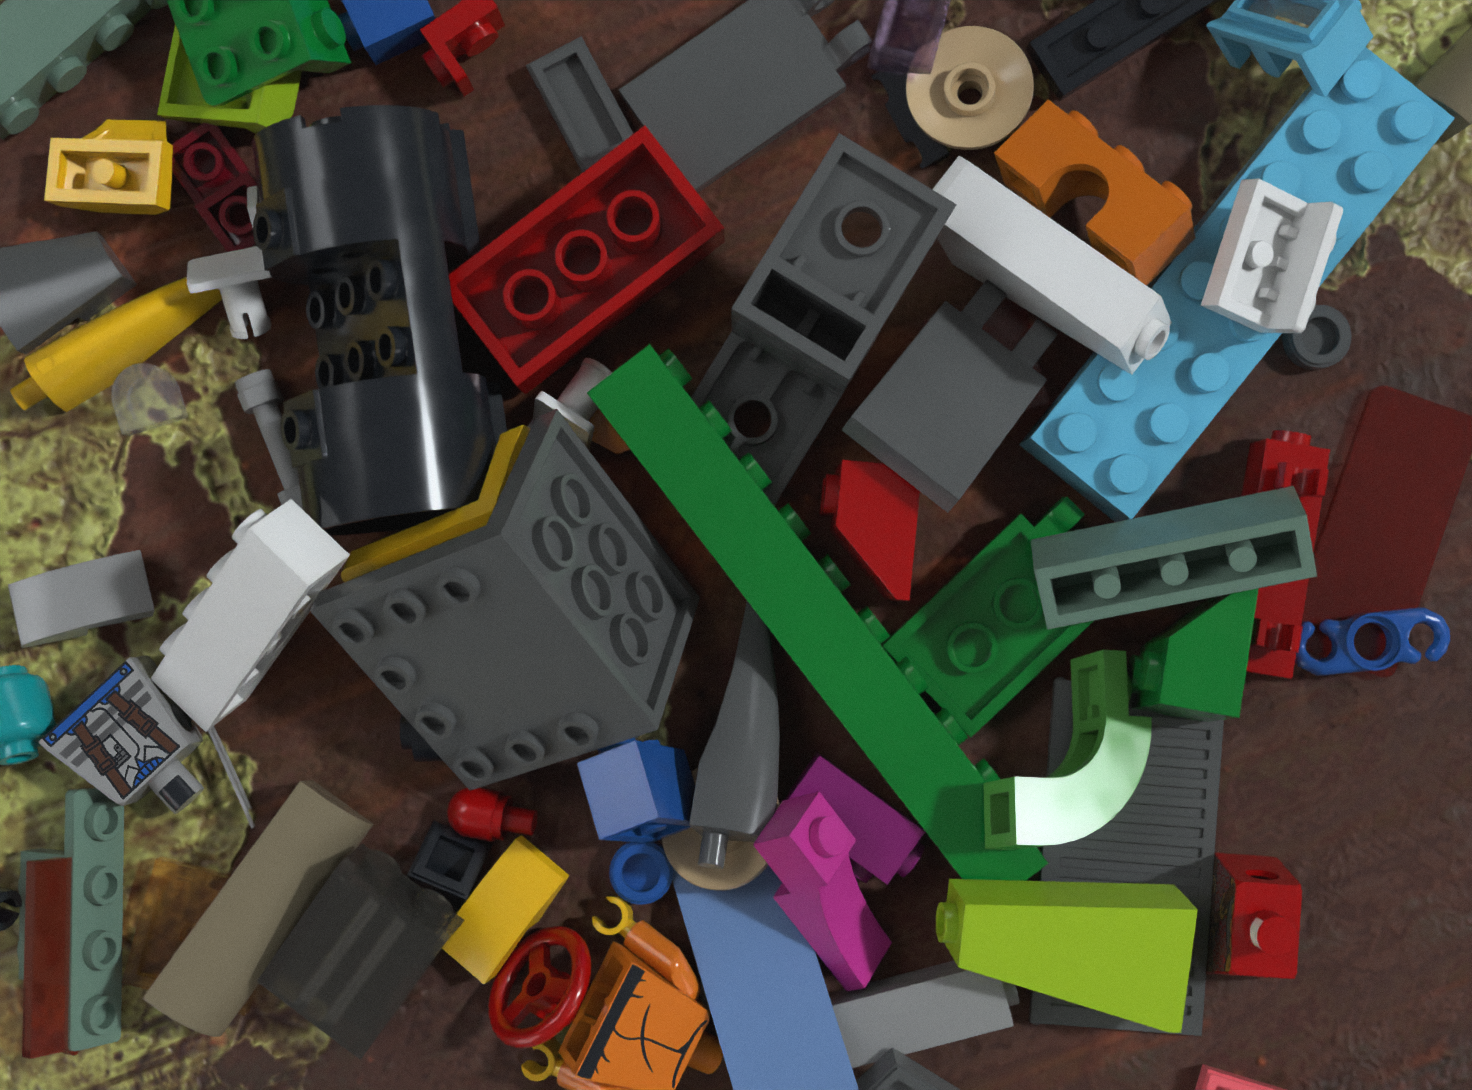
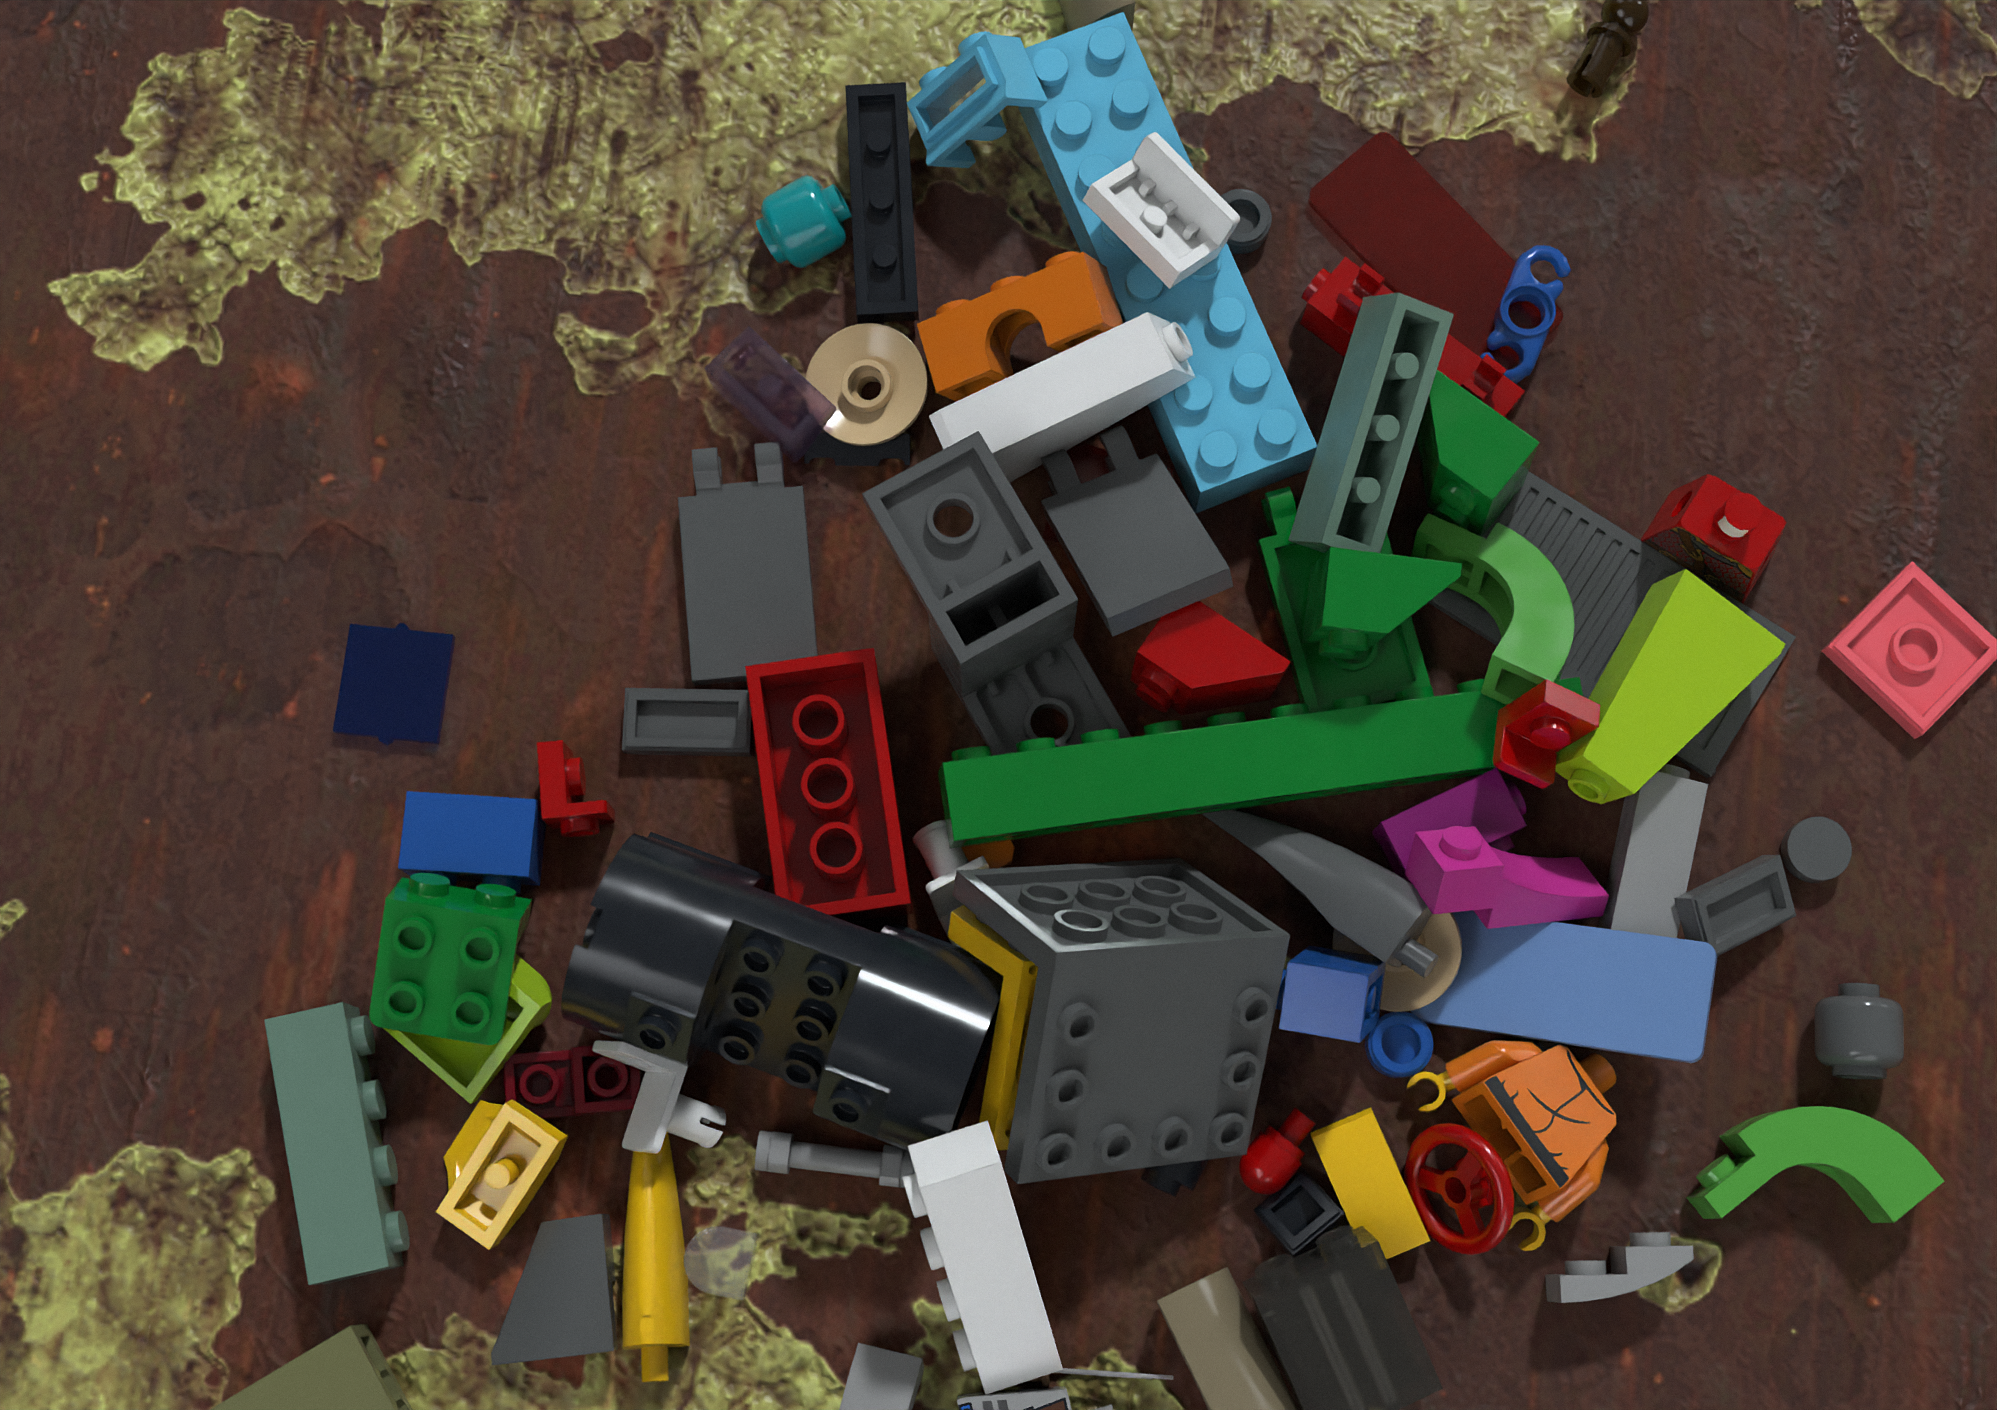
camera: 60 degrees left, 10 degrees down
none -> green slope [1302,547,1462,659]
none -> red bracket [1493,679,1601,789]

